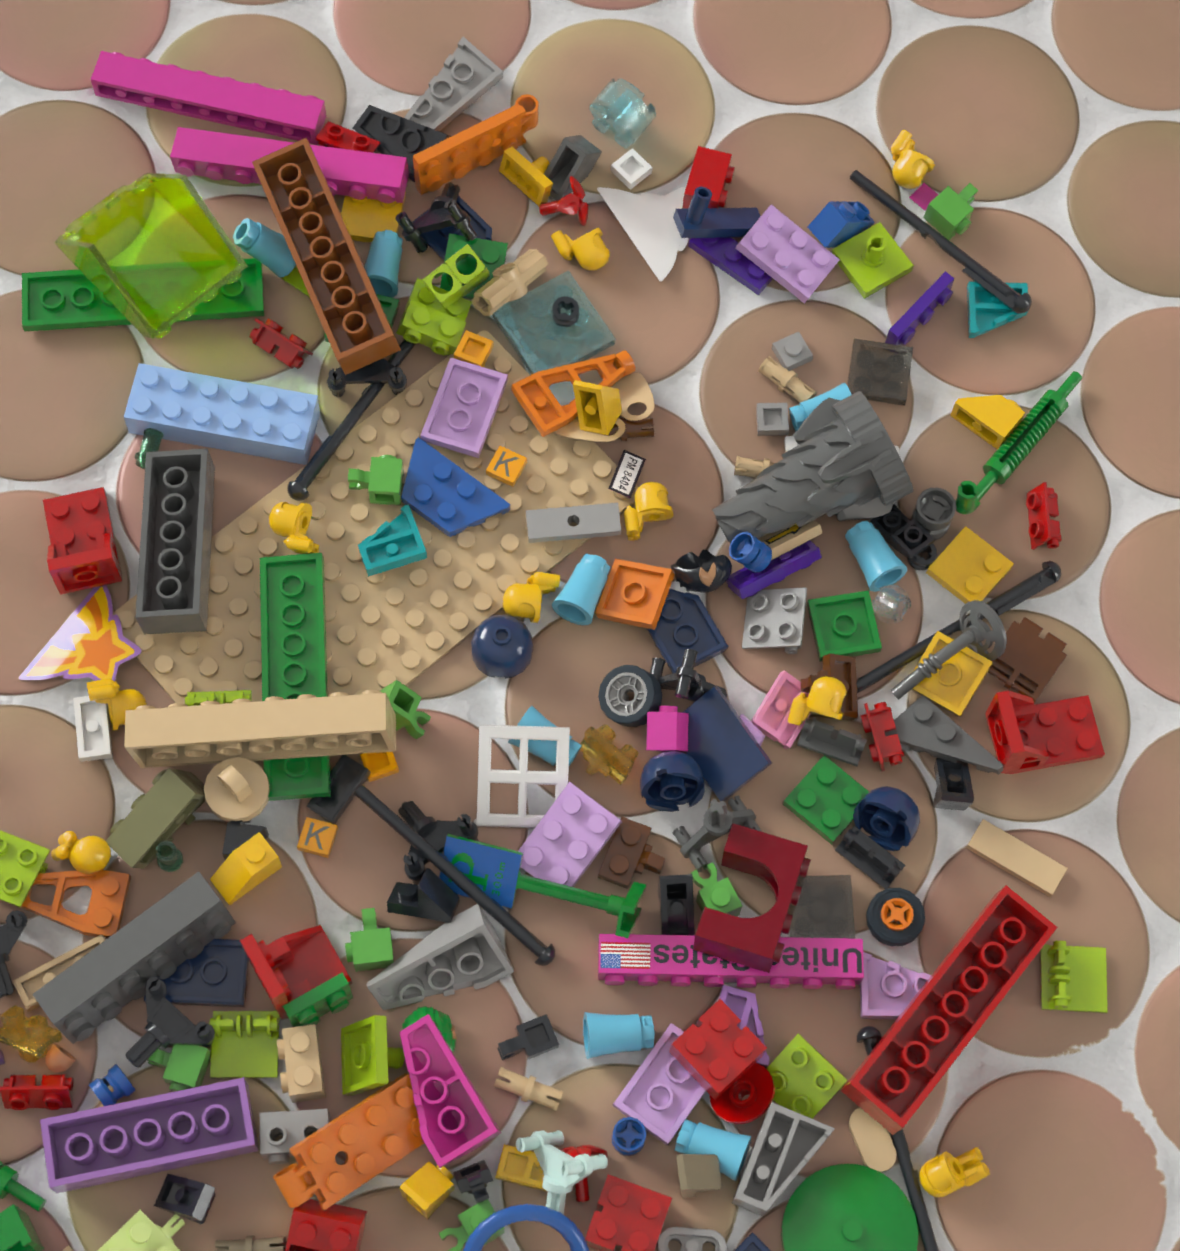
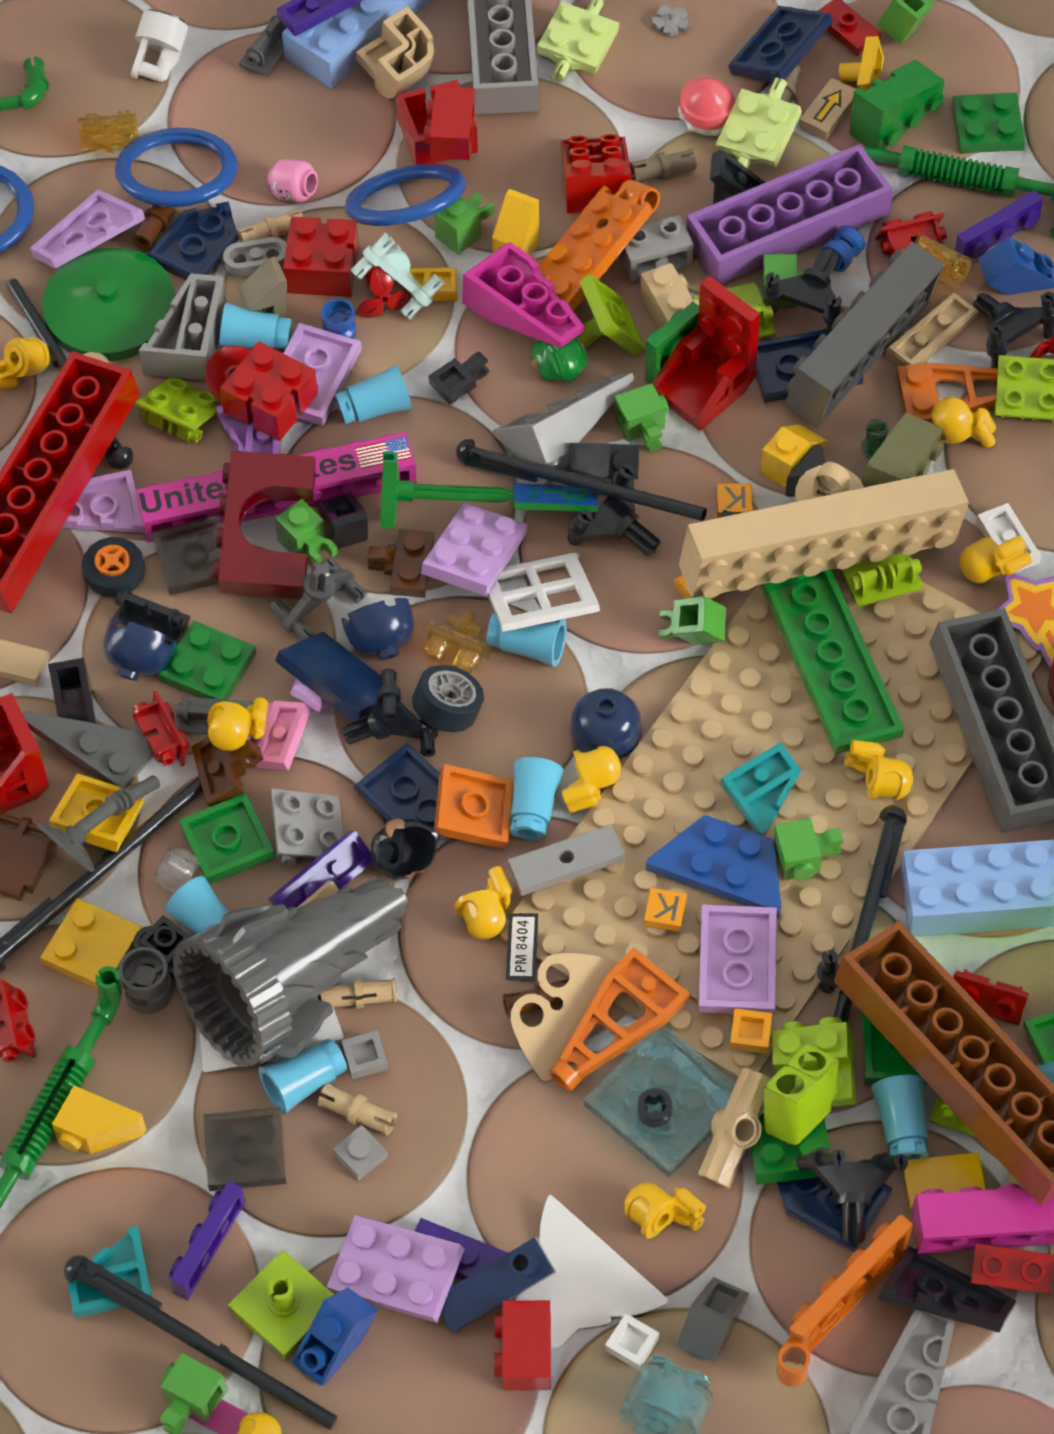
camera: 170 degrees right, 10 degrees down
black plate [453,1160,493,1203] -> none
tan pin [493,1066,563,1111] -> none
yellow tile [499,147,553,206] -> none
red plant [539,176,589,226] -> none
yellow slope [573,380,622,435] -> none
dark pink brick [646,706,689,752] -> none
blue wheel [729,532,772,573] -> none

